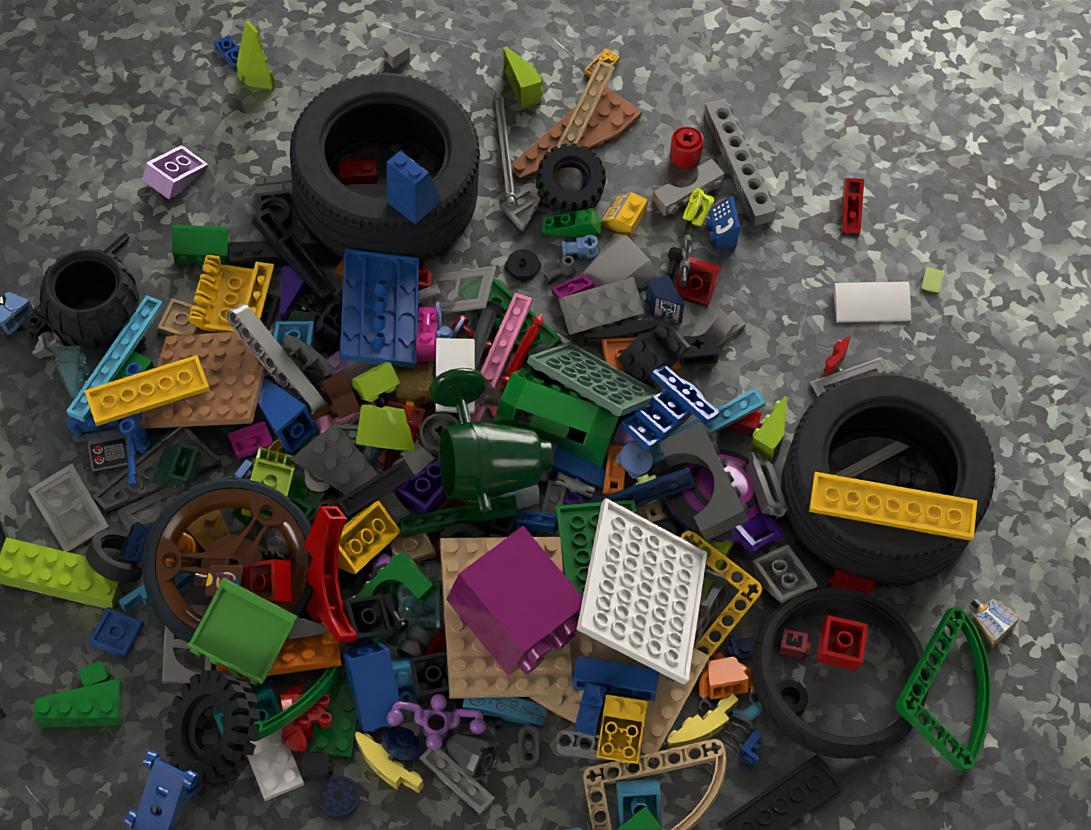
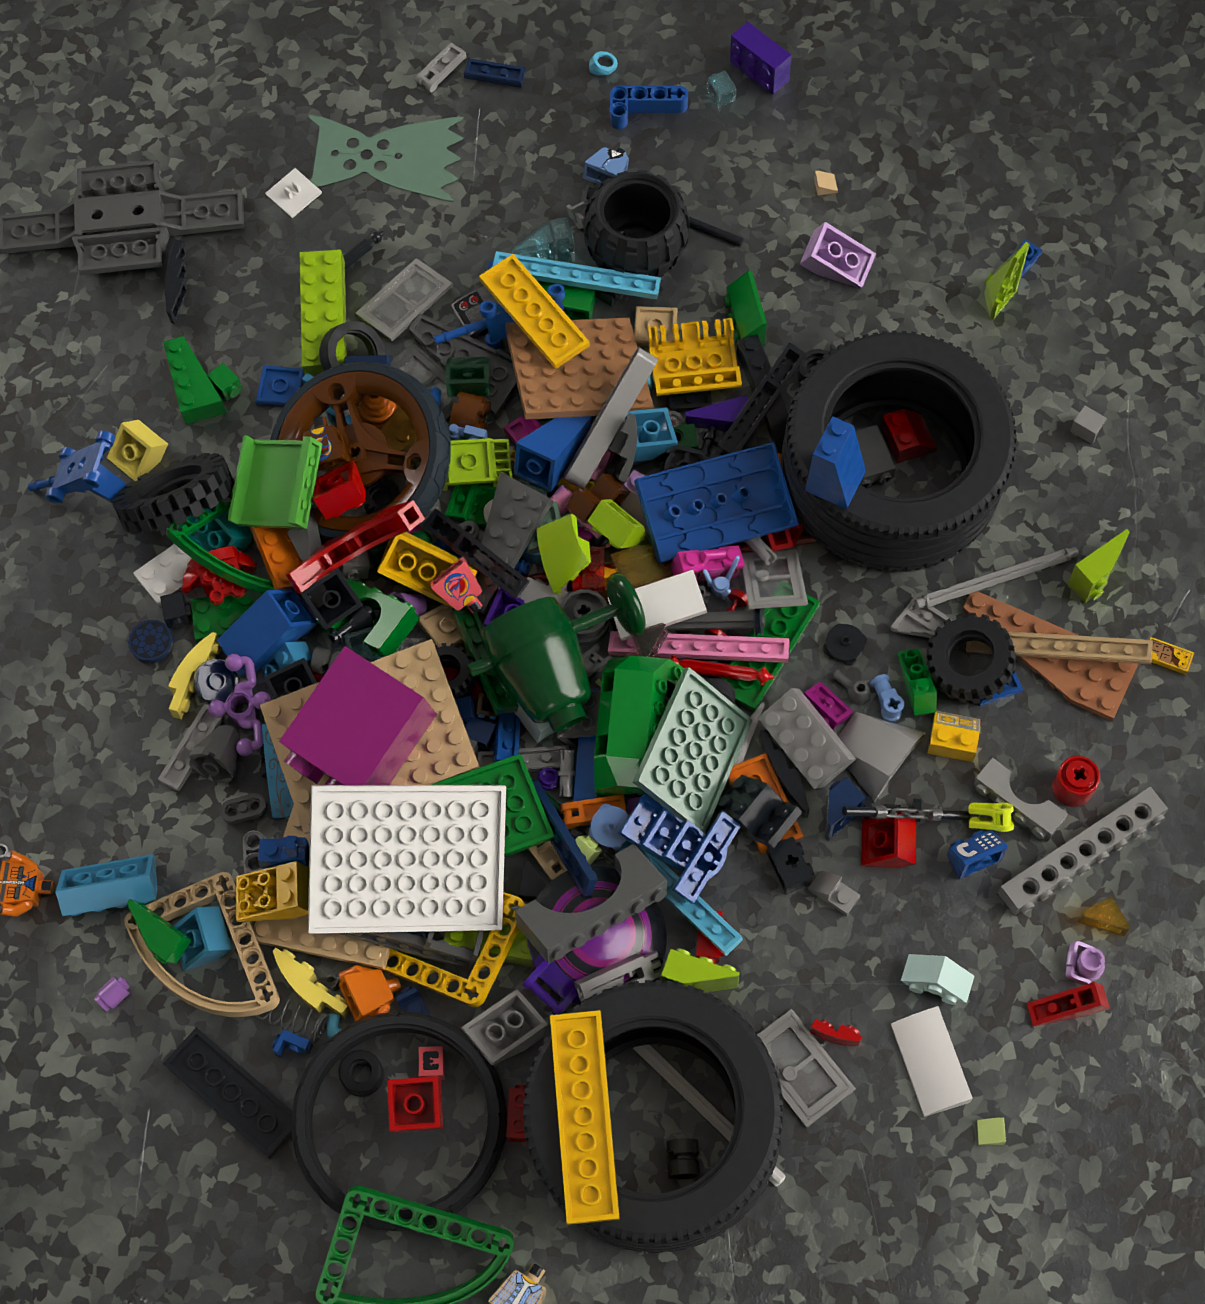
camera: 80 degrees right, 5 degrees up
none -> light yellow slope [107,420,168,481]
none -> coral torso [430,557,483,613]
none -> reddish brown brick [450,392,491,430]
none -> tan slope [814,171,838,195]
none -> light aqua brick [901,954,974,1005]
none -> lavender piece [1066,941,1105,985]
none -> clear yellow slope [1078,897,1130,936]

